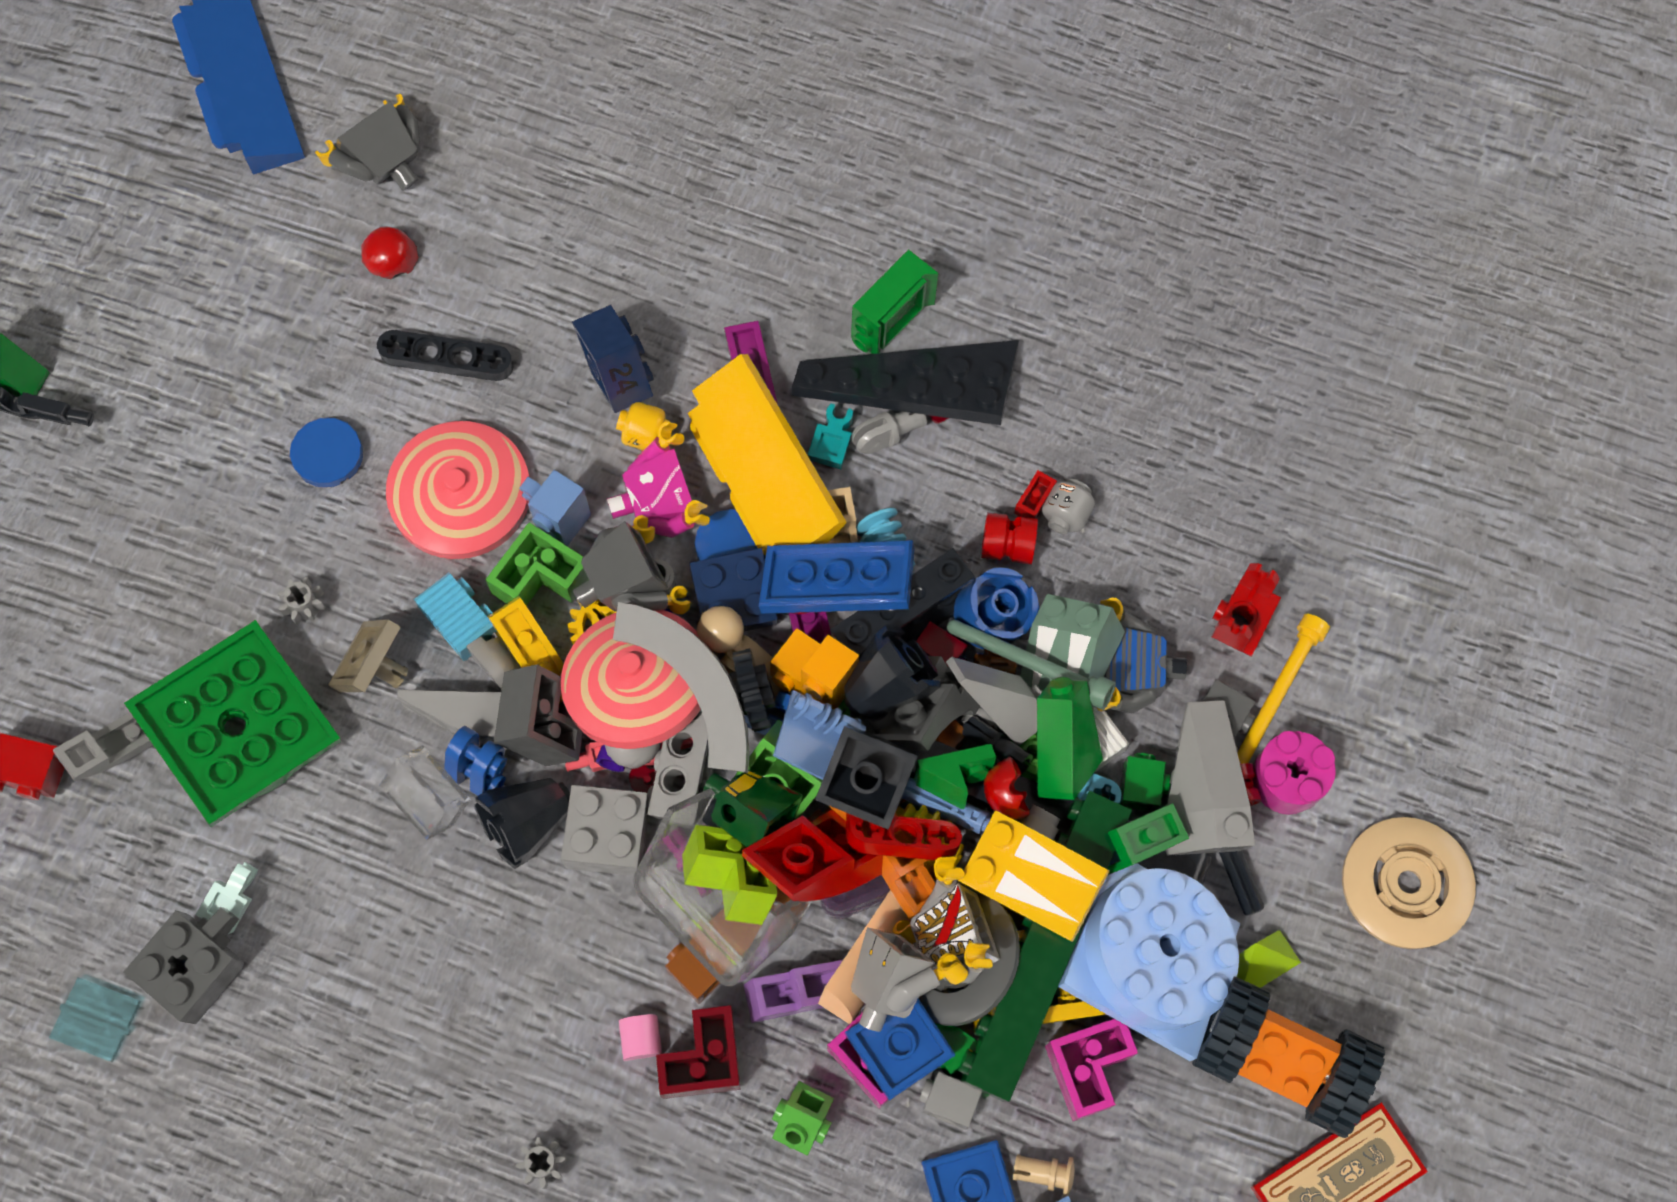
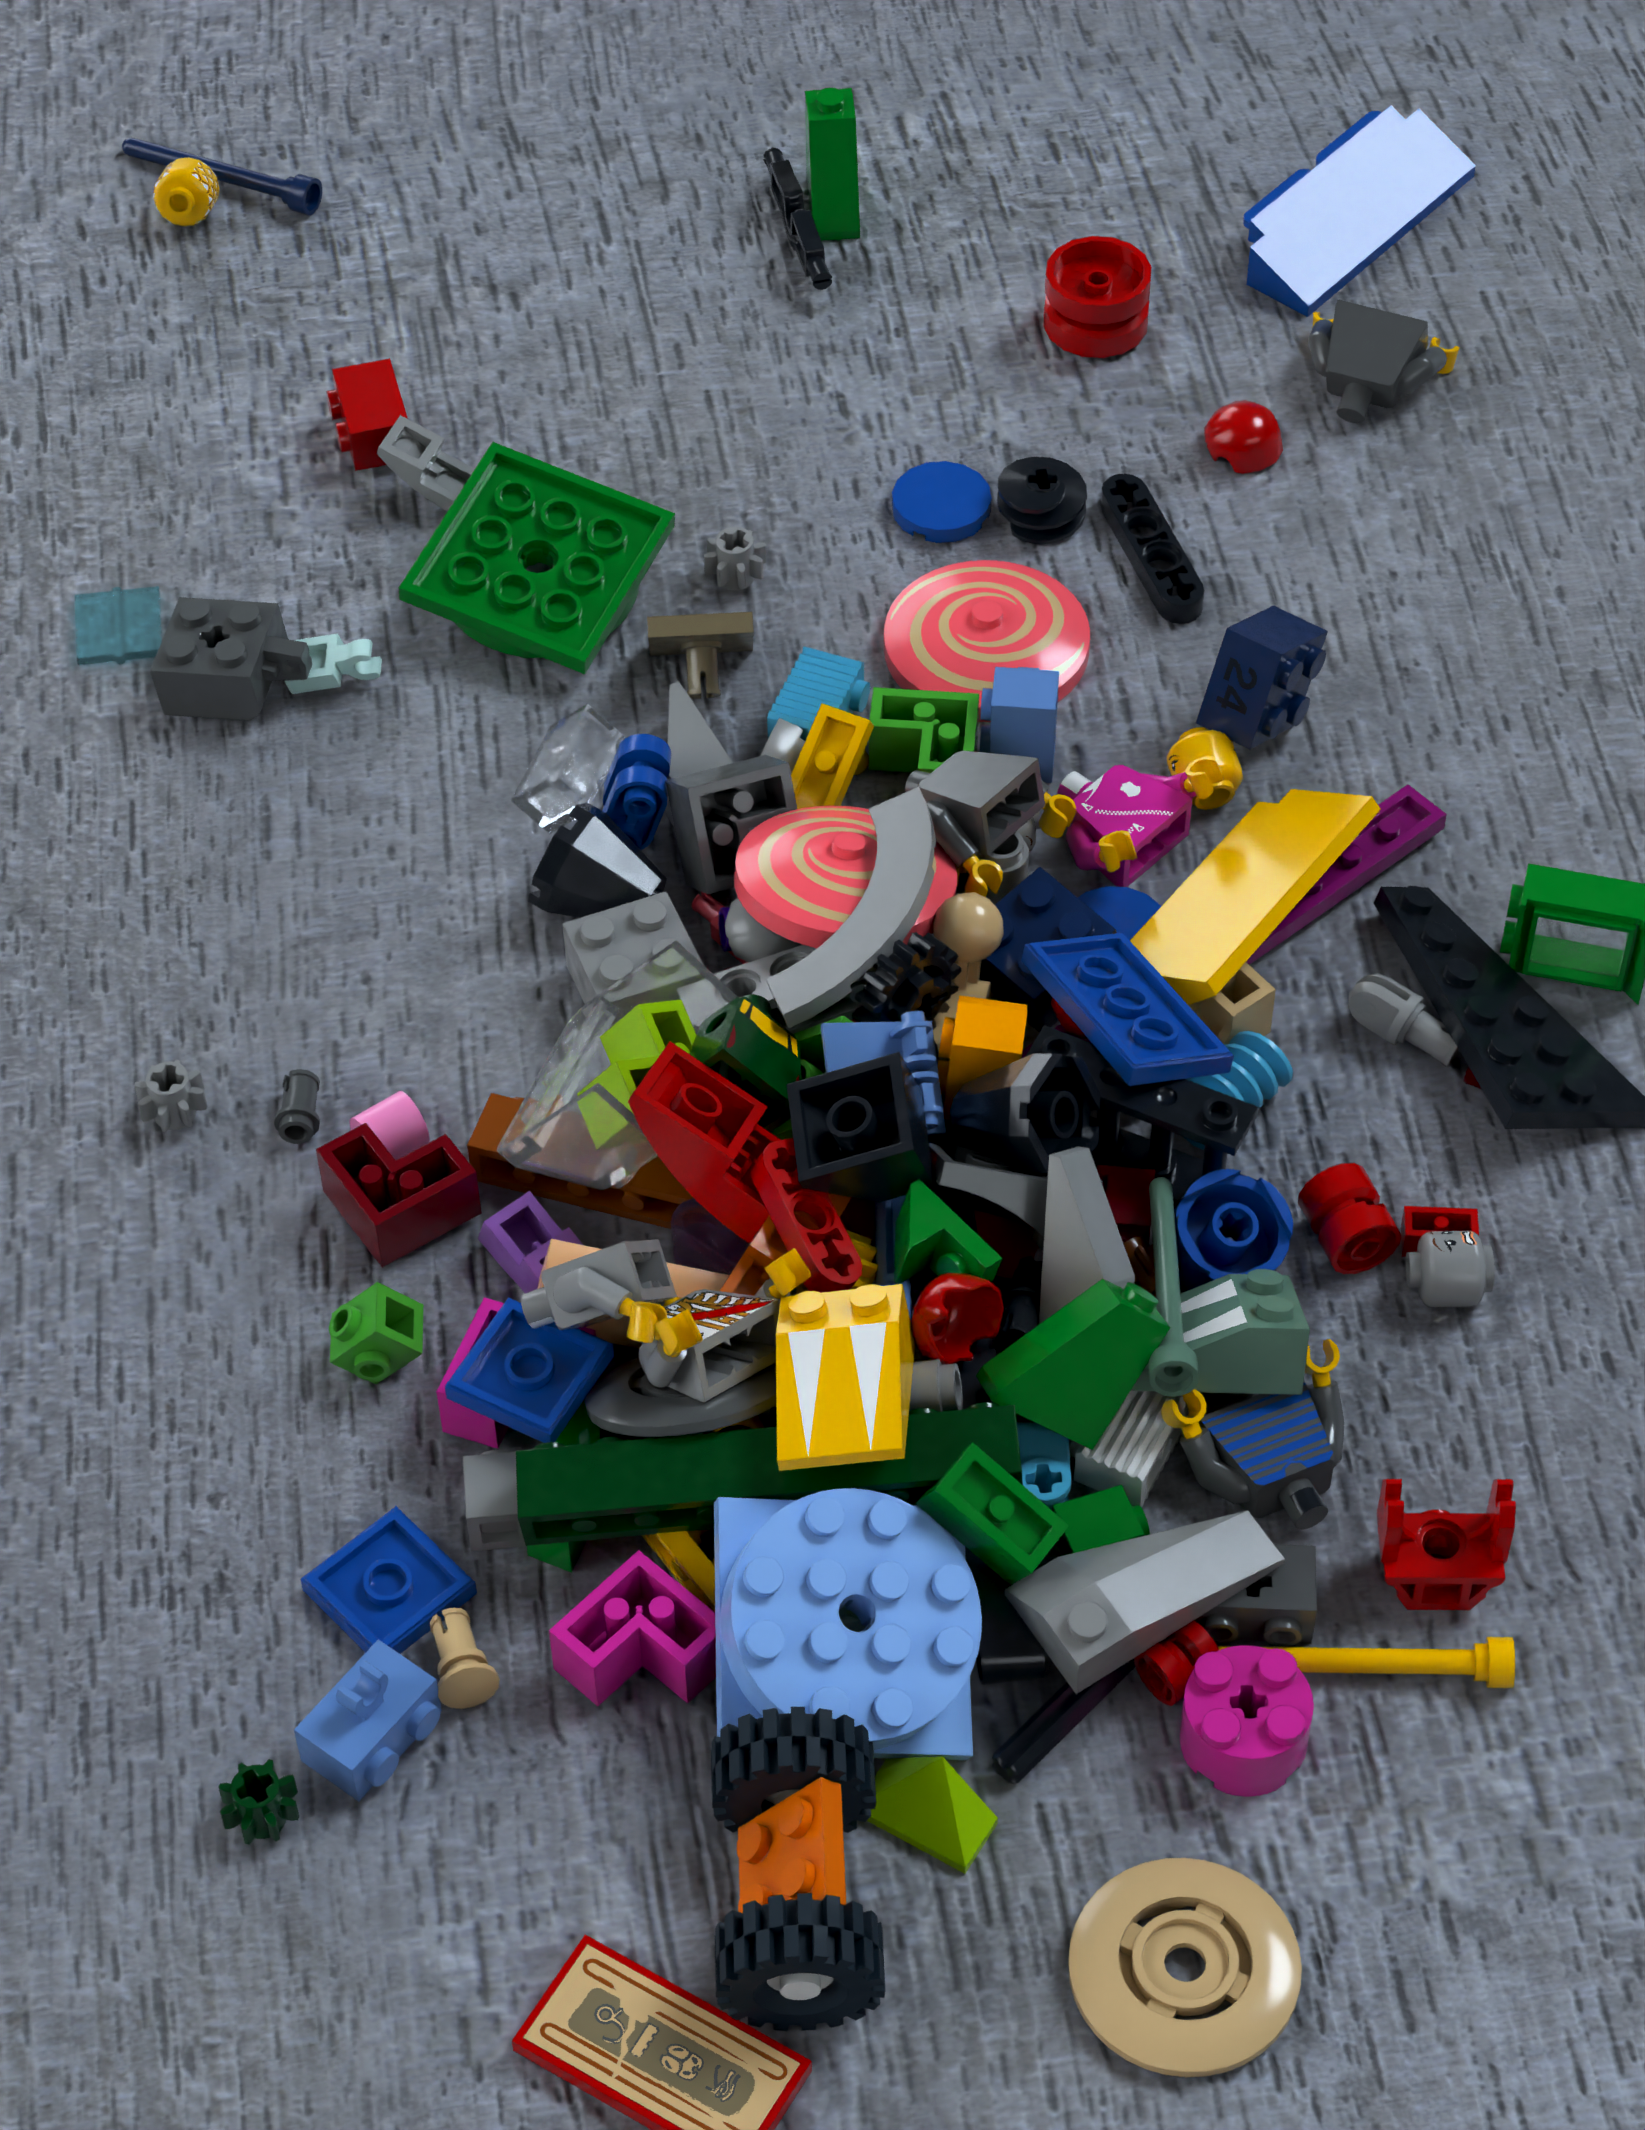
camera: 65 degrees right, 20 degrees down
teal plate [807,403,853,470] -> none
none -> dark grey pin [274,1069,320,1144]
none -> black piece [997,457,1087,545]
none -> red wheel [1043,236,1152,358]

